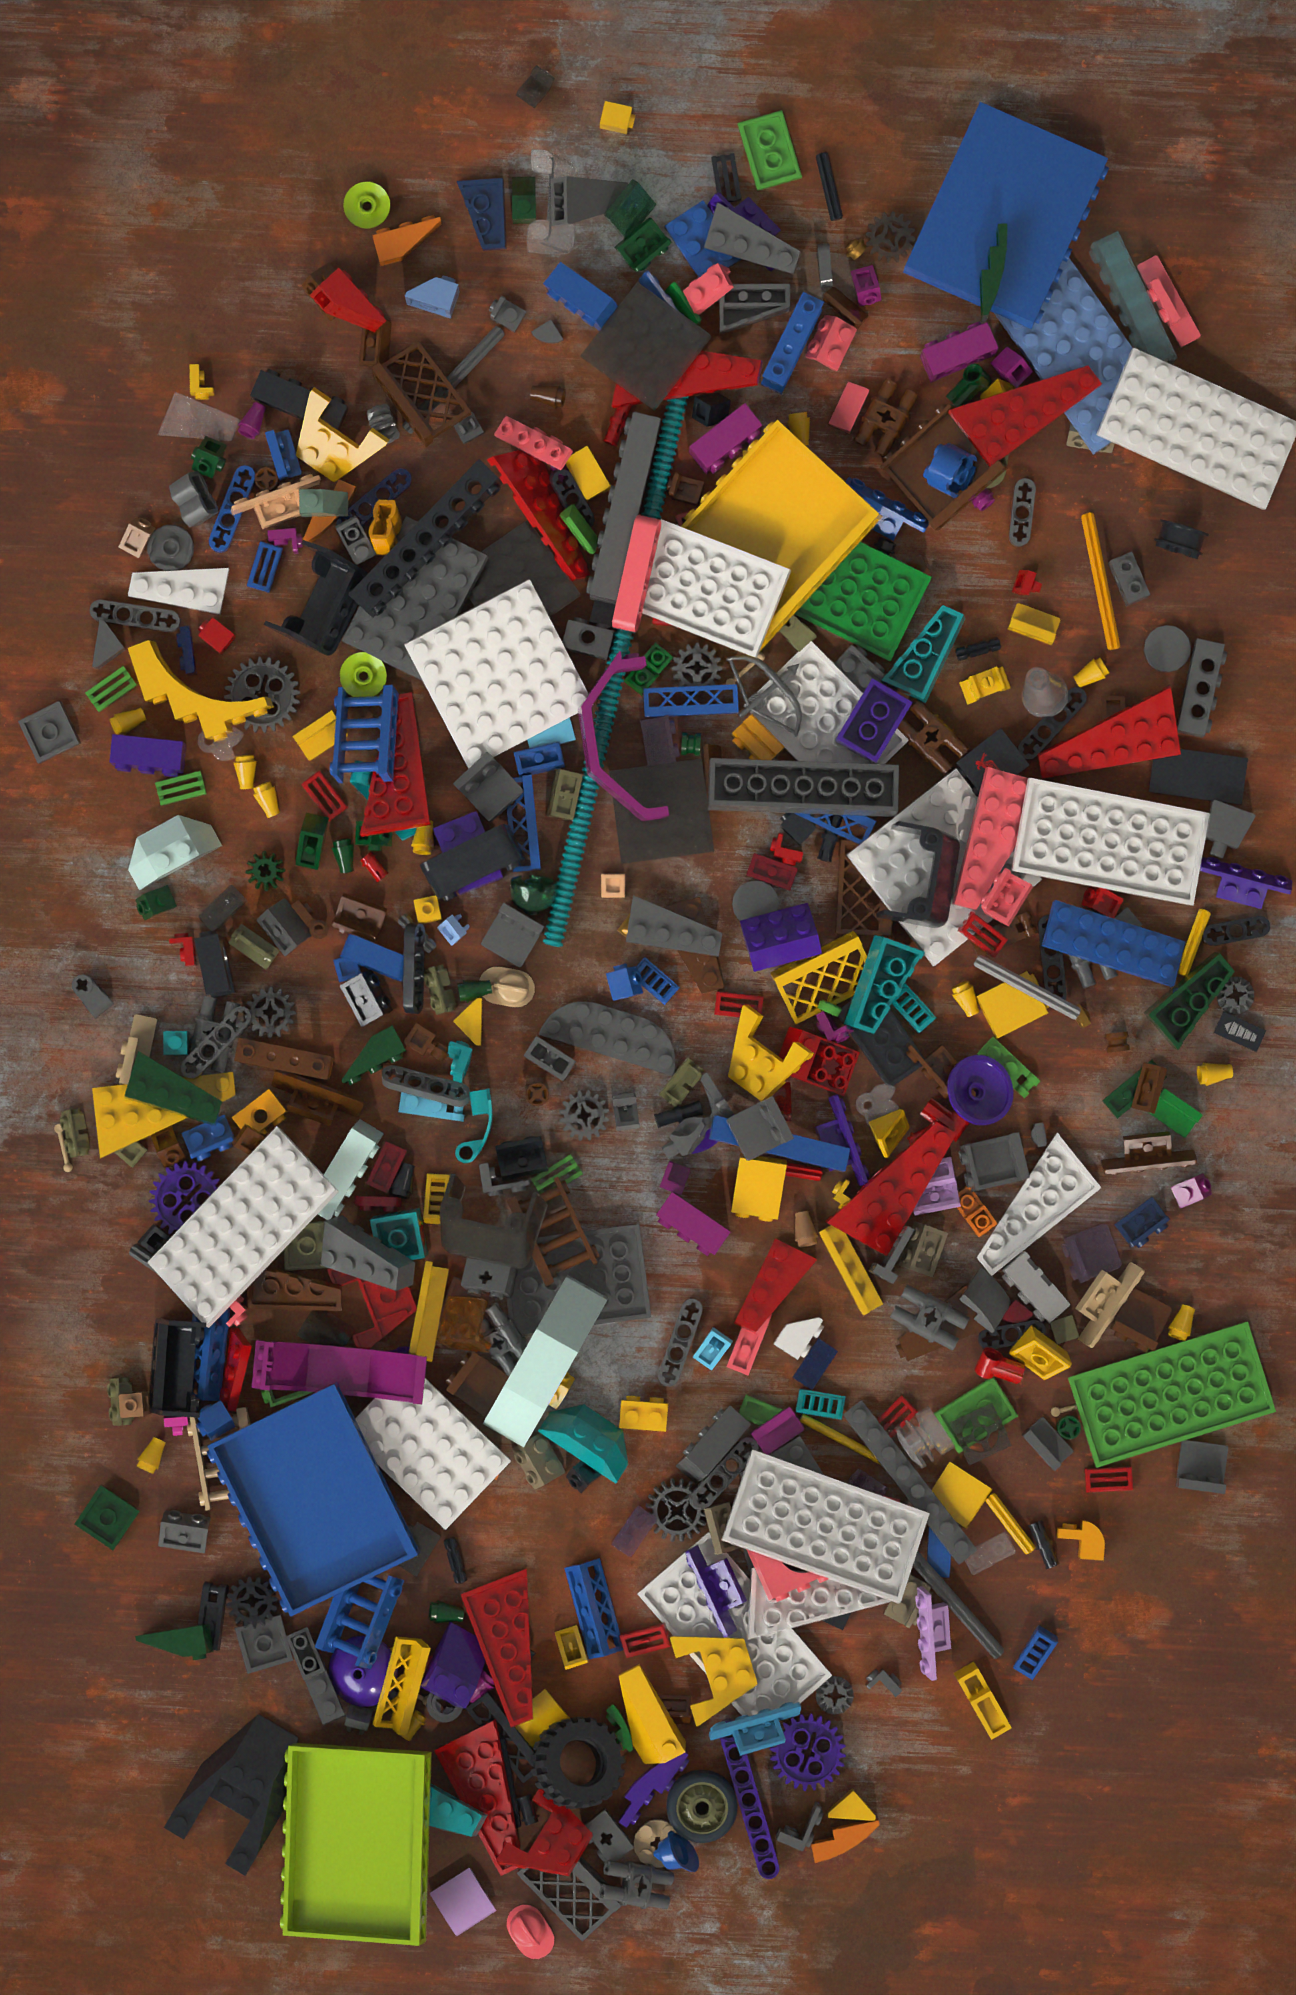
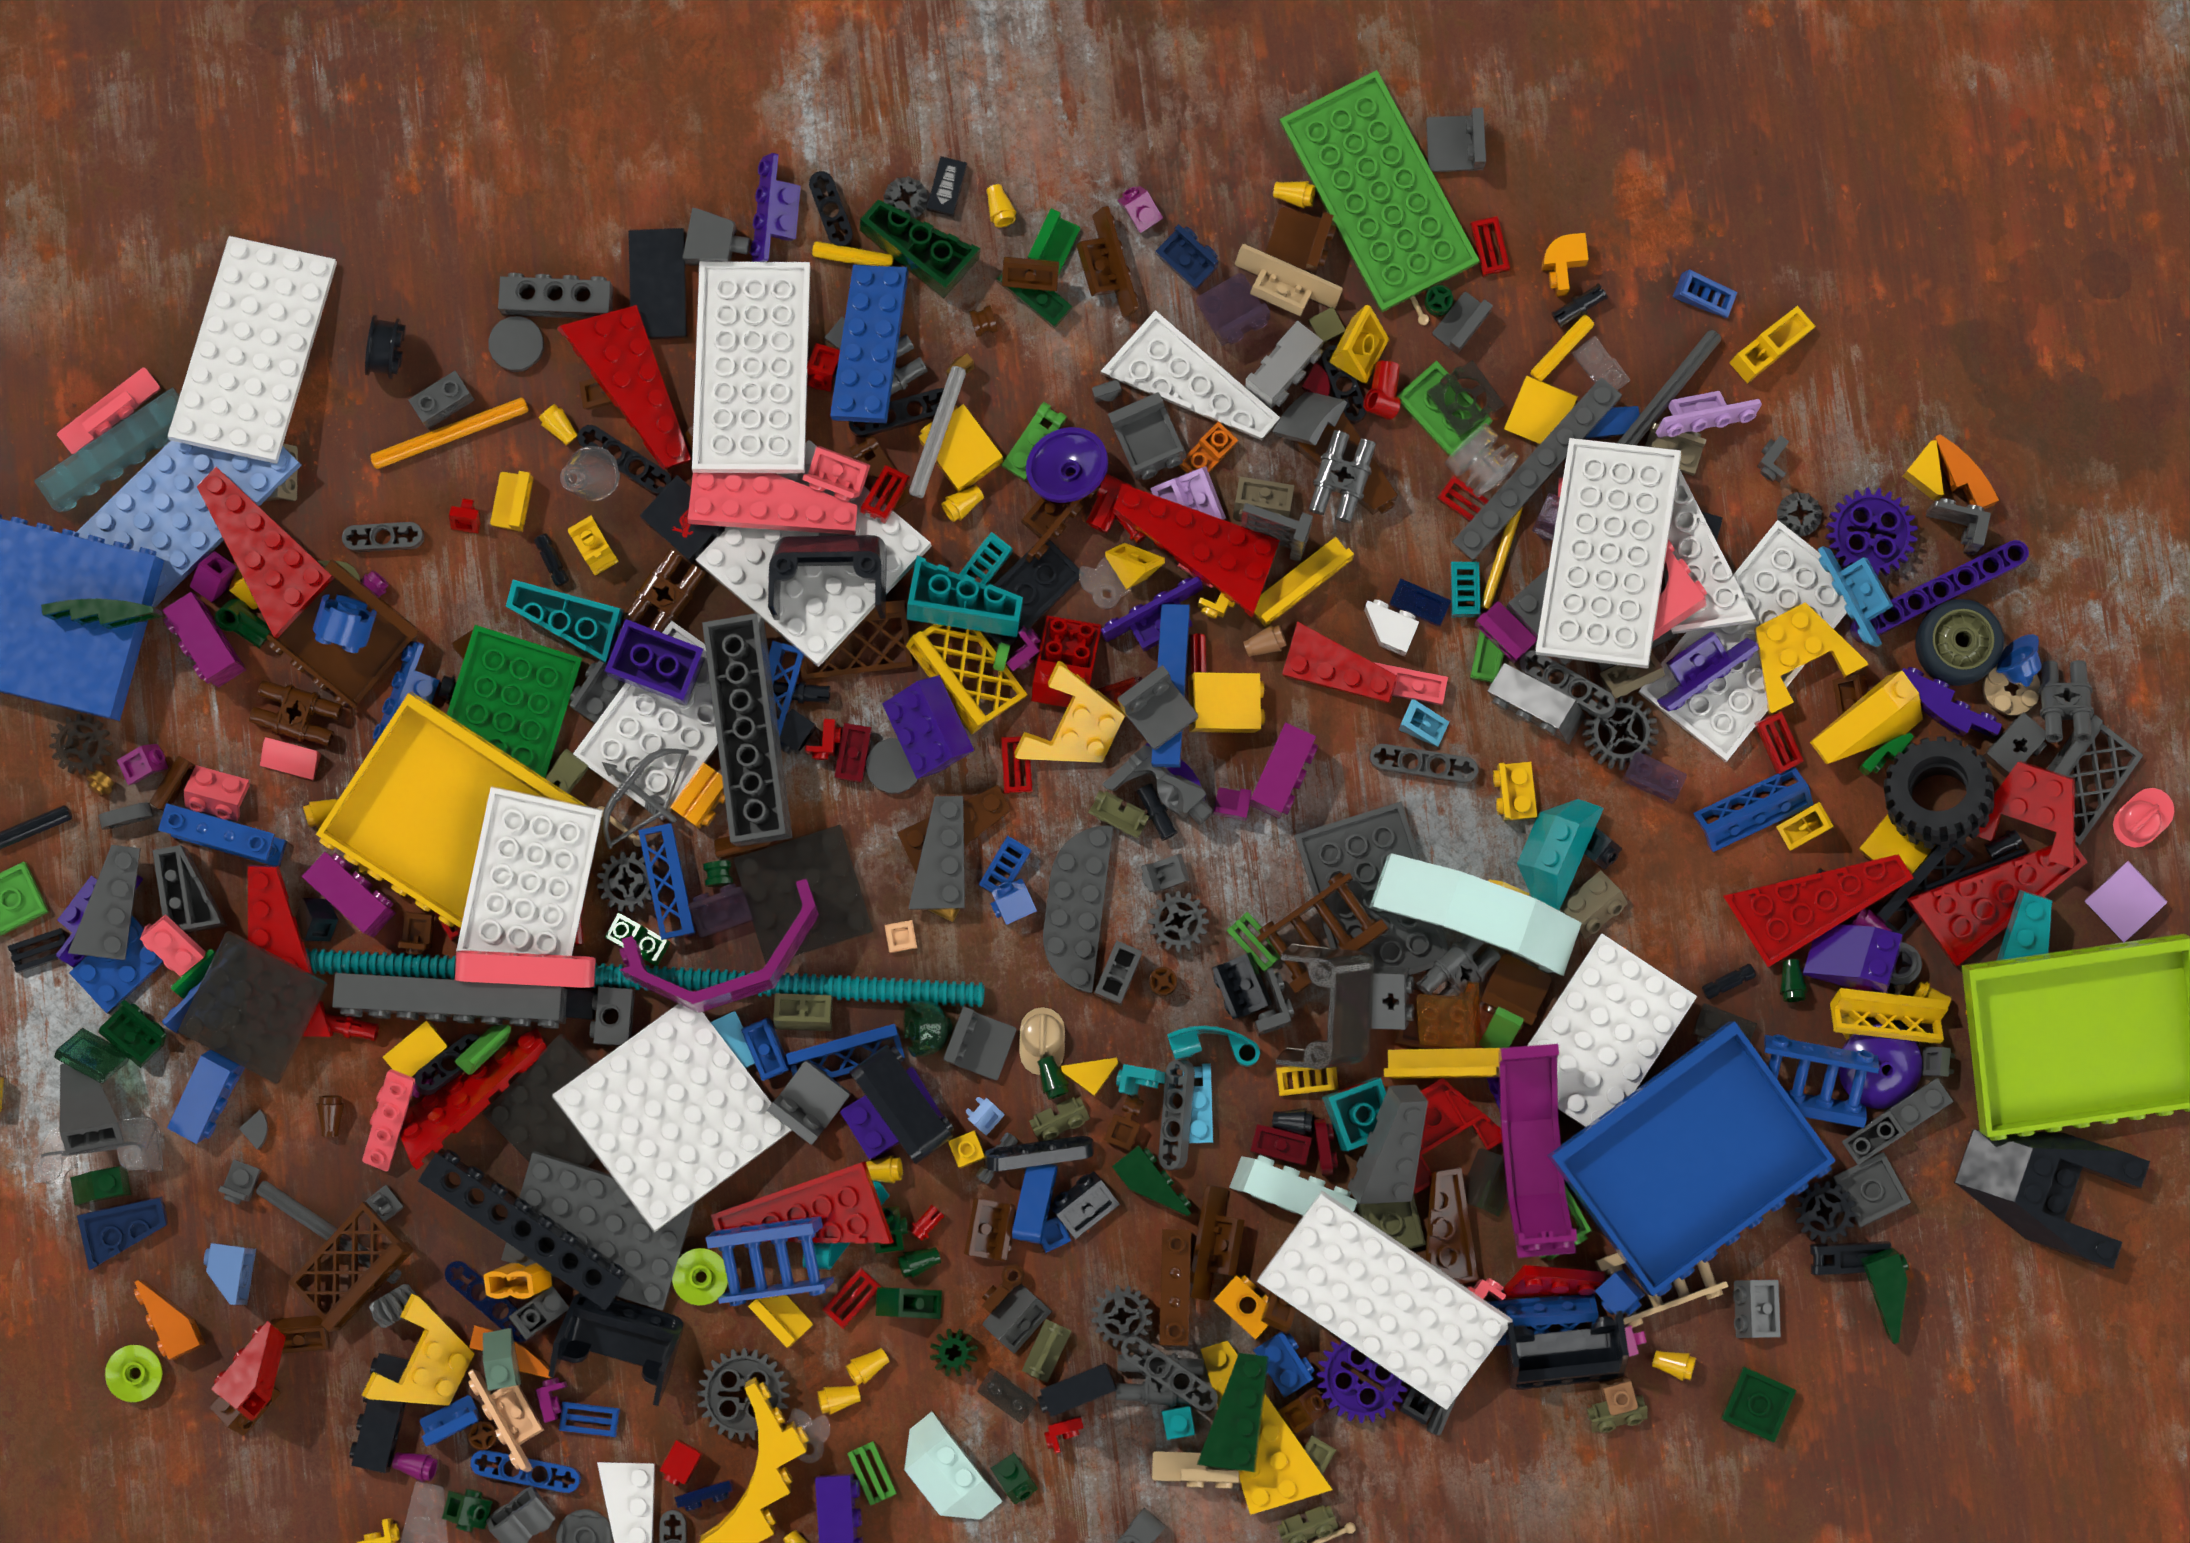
camera: 85 degrees left, 5 degrees down
none -> bright green tile [1478,1007,1524,1048]

